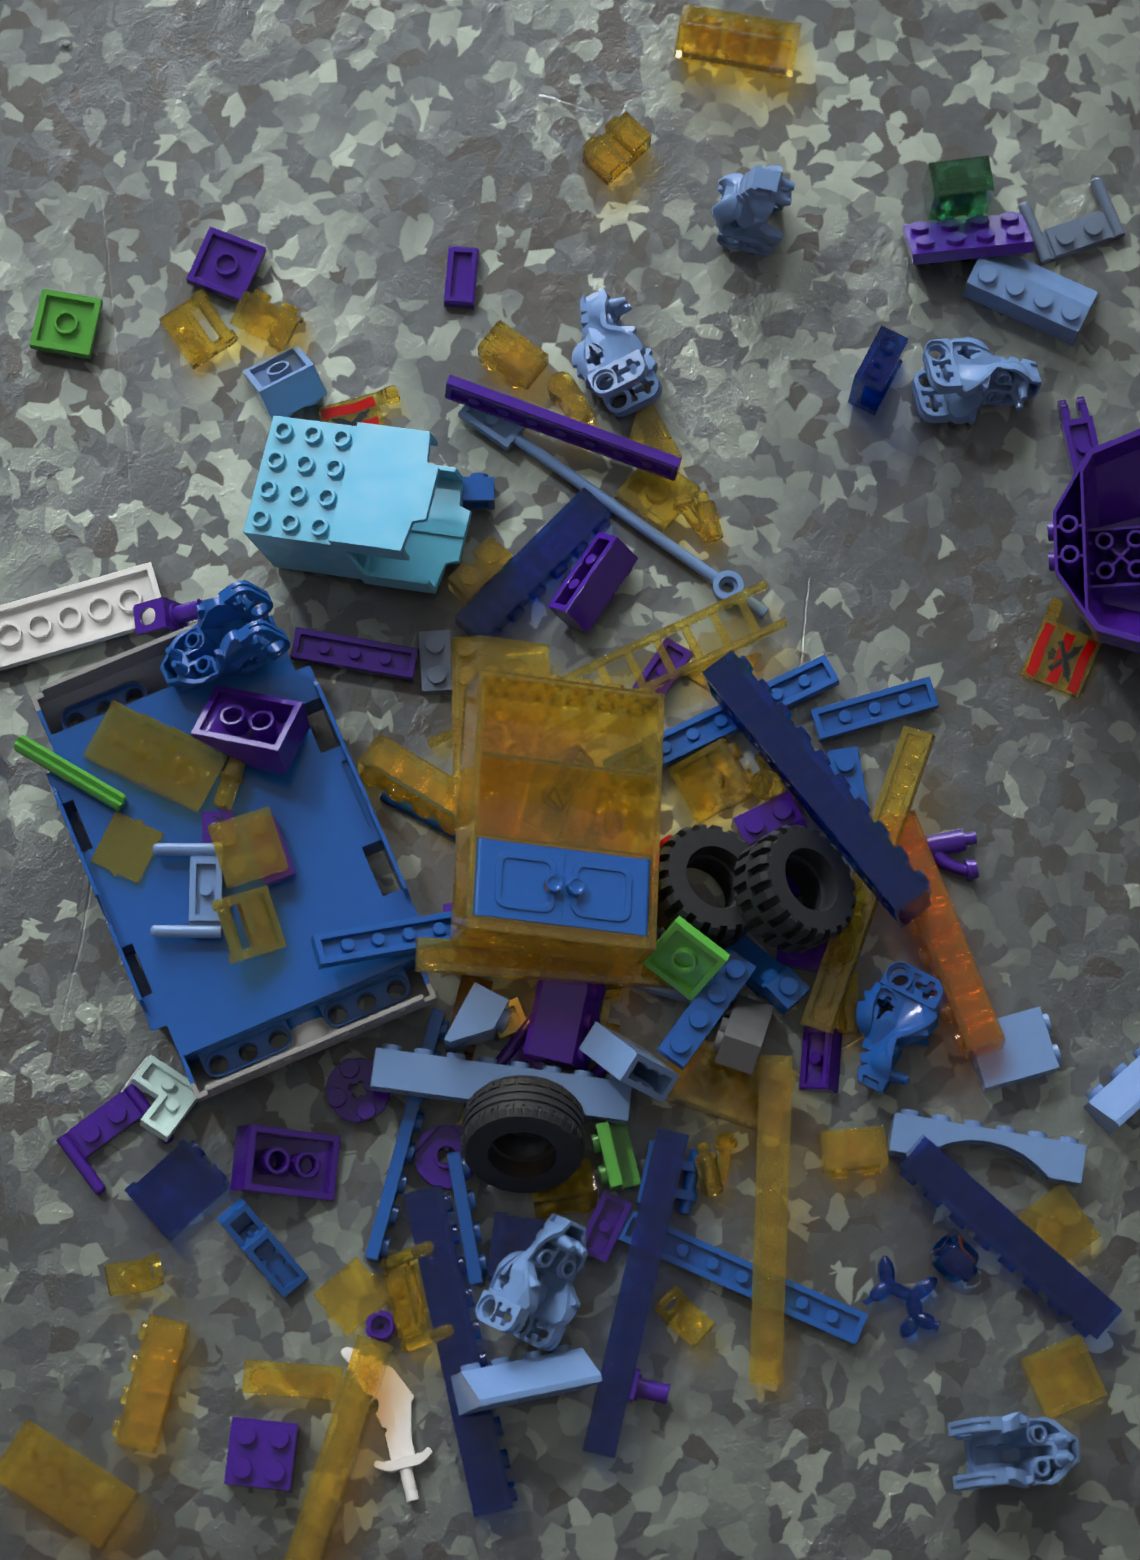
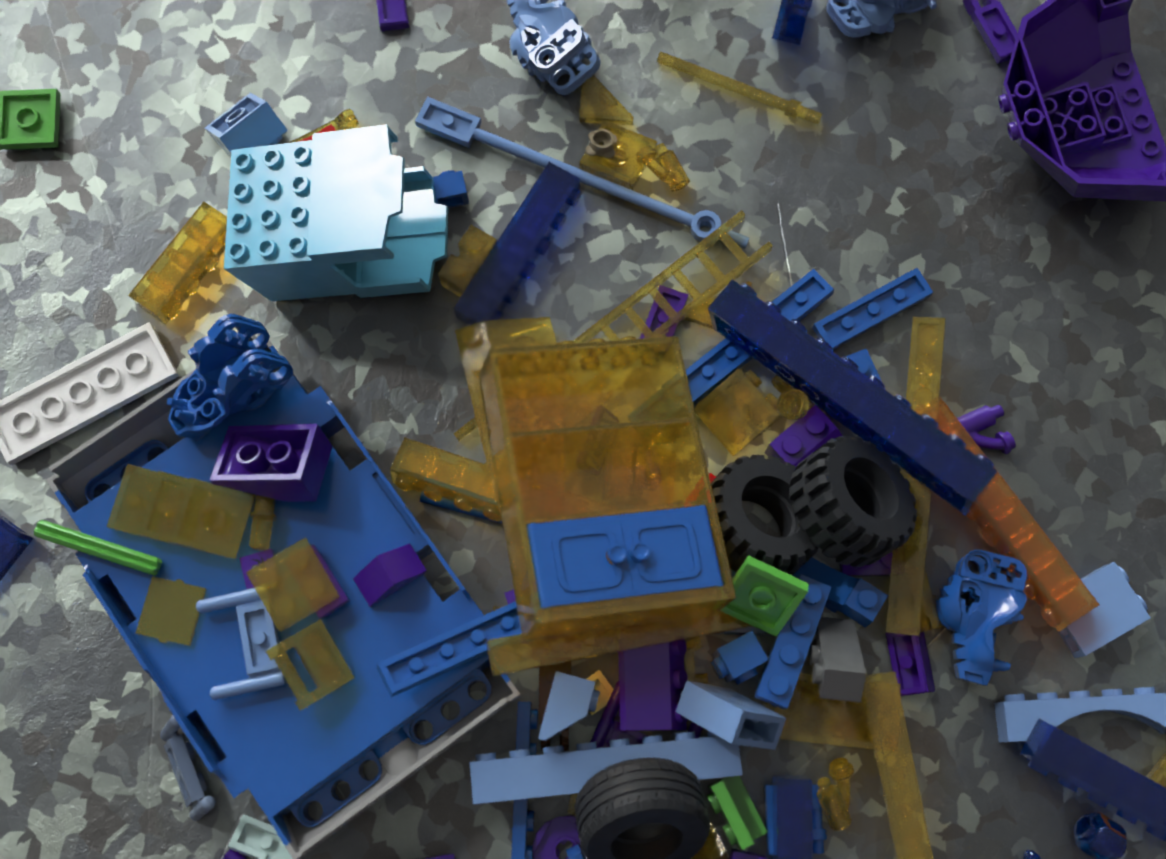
camera: 10 degrees left, 0 degrees up
dark purple bracket [133,597,203,635] -> none
clear yellow plate [159,289,238,370] -> none
dark purple plate [186,227,267,304] -> none
clear yellow bracket [229,288,304,350] -> none
dark purple plate [290,627,419,681] -> none
dark purple plate [326,1058,390,1123] -> none
sand blue plate [419,630,453,695] -> none
dark purple tile [445,374,682,481] -> none
clear yellow brick [478,320,549,390] -> none
dark purple brick [547,532,639,633] -> none
clear yellow leg [548,371,594,425] -> none
clear yellow brick [818,1125,889,1178] -> none
flag [1020,598,1101,698] -> none
none -> clear yellow brick [128,202,227,325]
none -> sand blue plate [160,715,215,821]
none -> dark purple slope [353,543,427,607]
none -> dark tan plate [586,129,617,159]
none -> clear yellow bar [657,51,823,125]
none -> blue brick [710,631,768,685]

